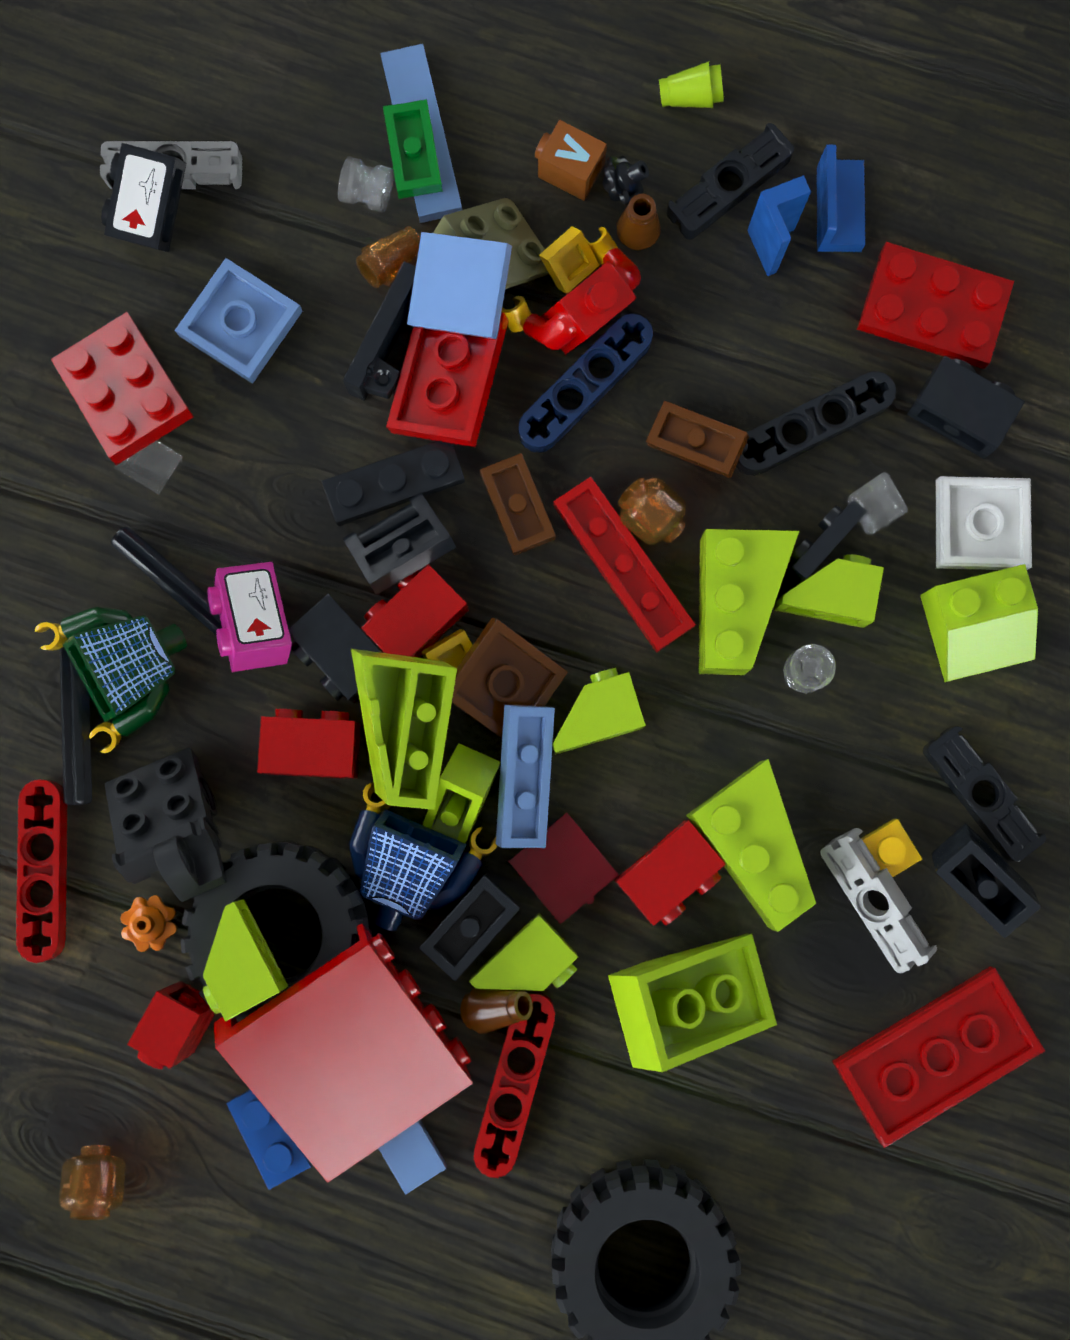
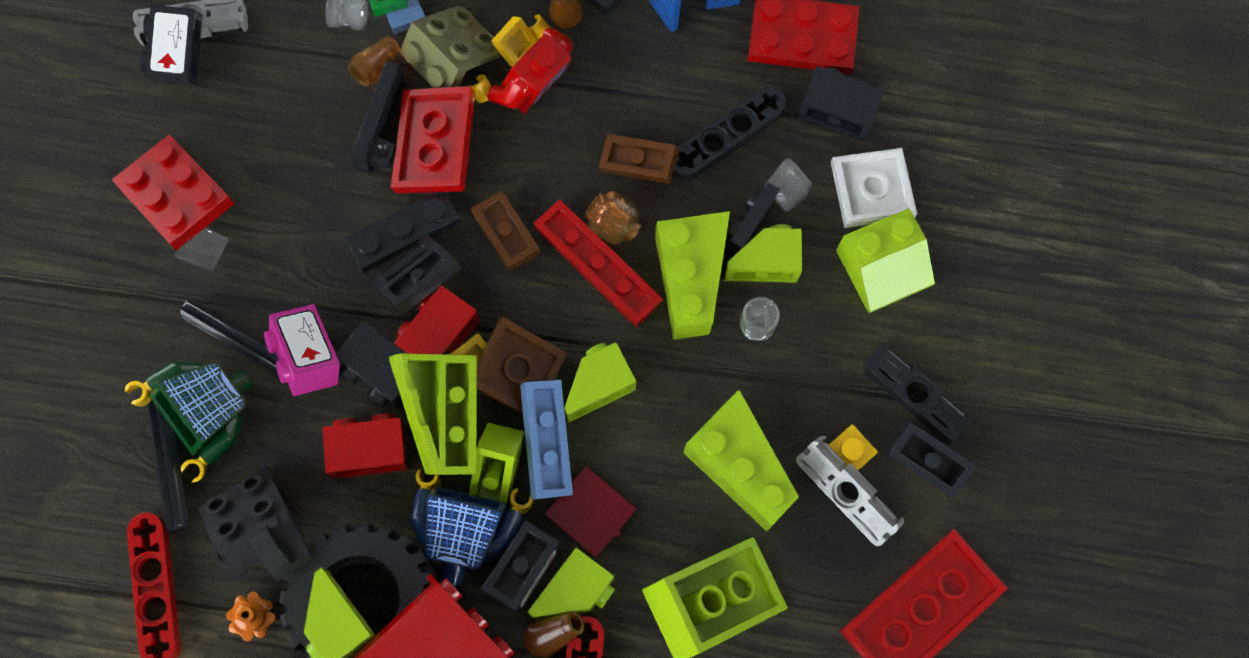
camera: 15 degrees left, 10 degrees down
medium blue plate [175,258,303,384] -> none
medium blue tile [407,232,512,339] -> none
dark blue beam [518,314,653,453] -> none
red brick [614,820,726,926] -> none

